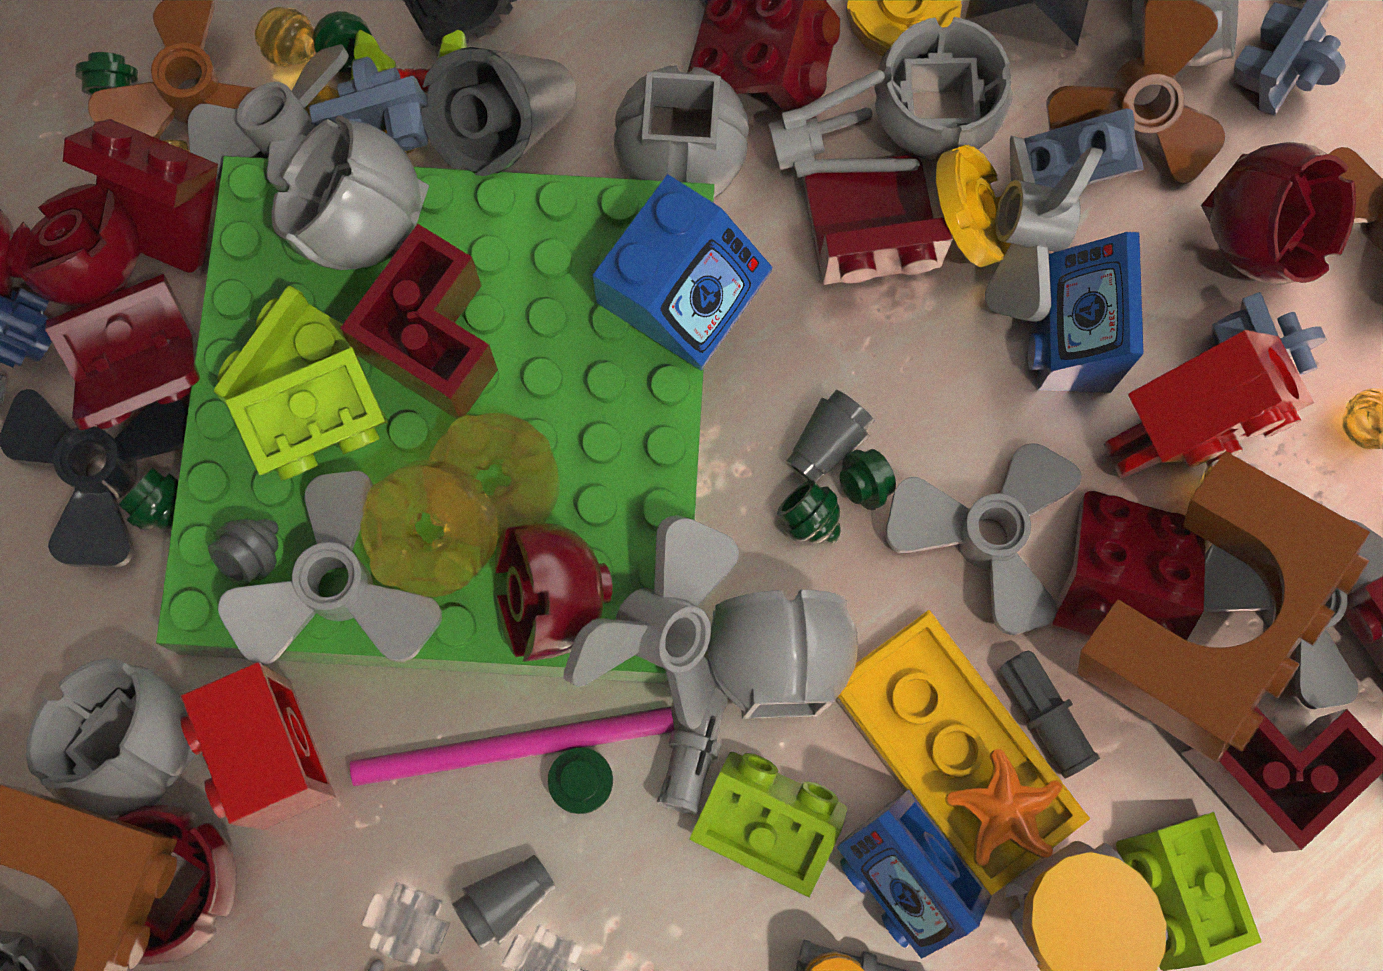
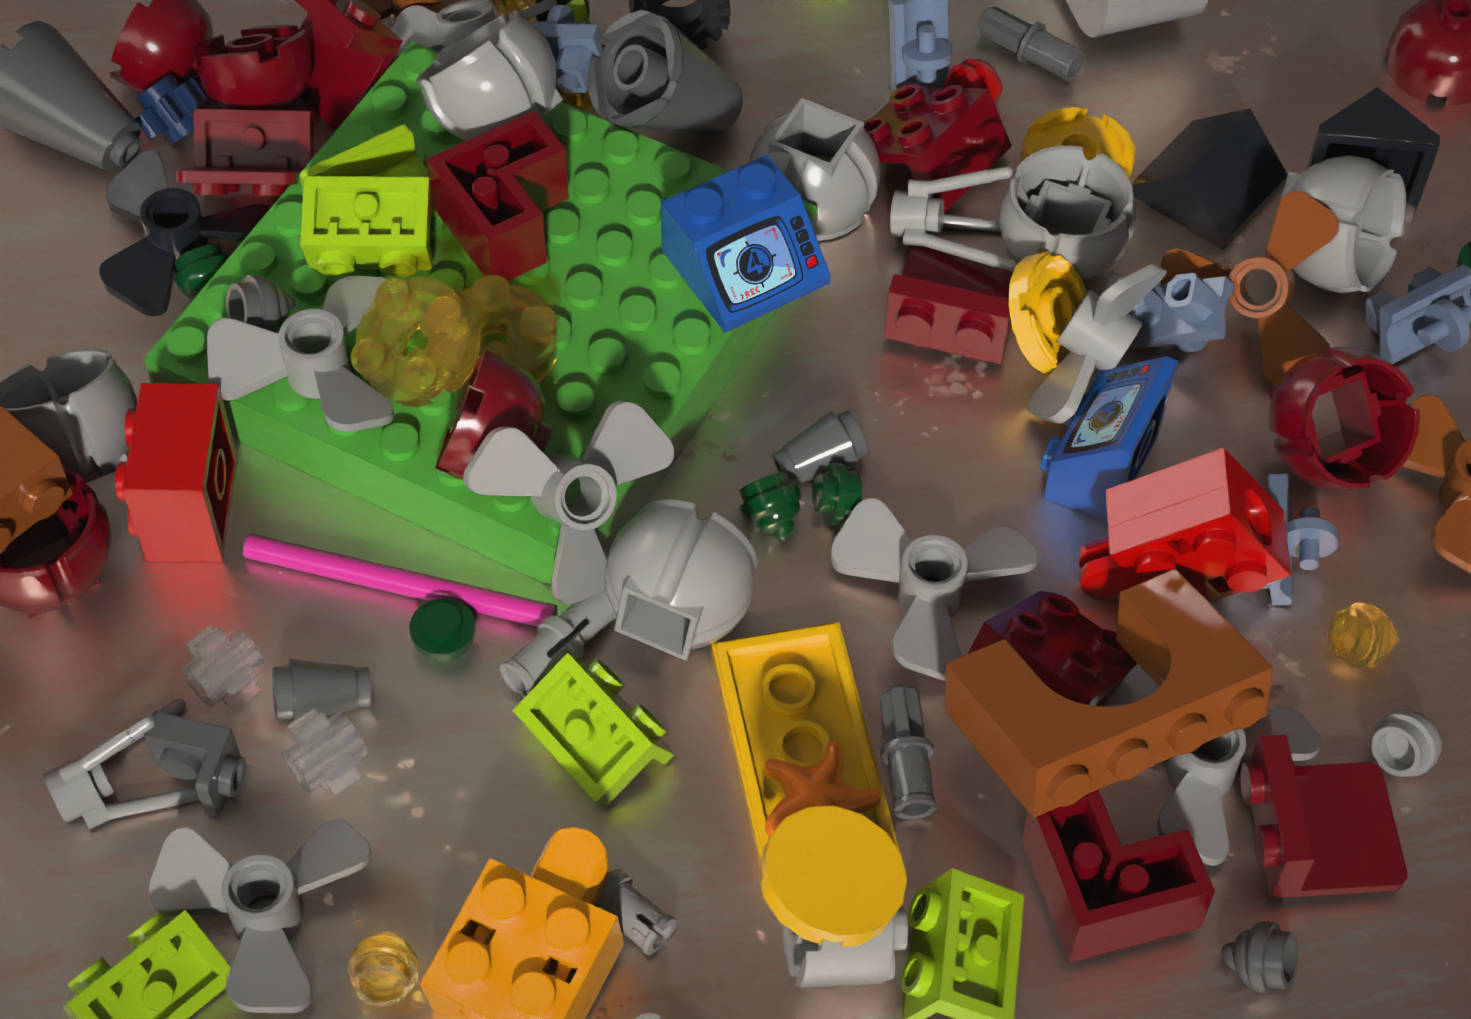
camera: 25 degrees right, 20 degrees down
blue slope [836,789,992,959] -> none

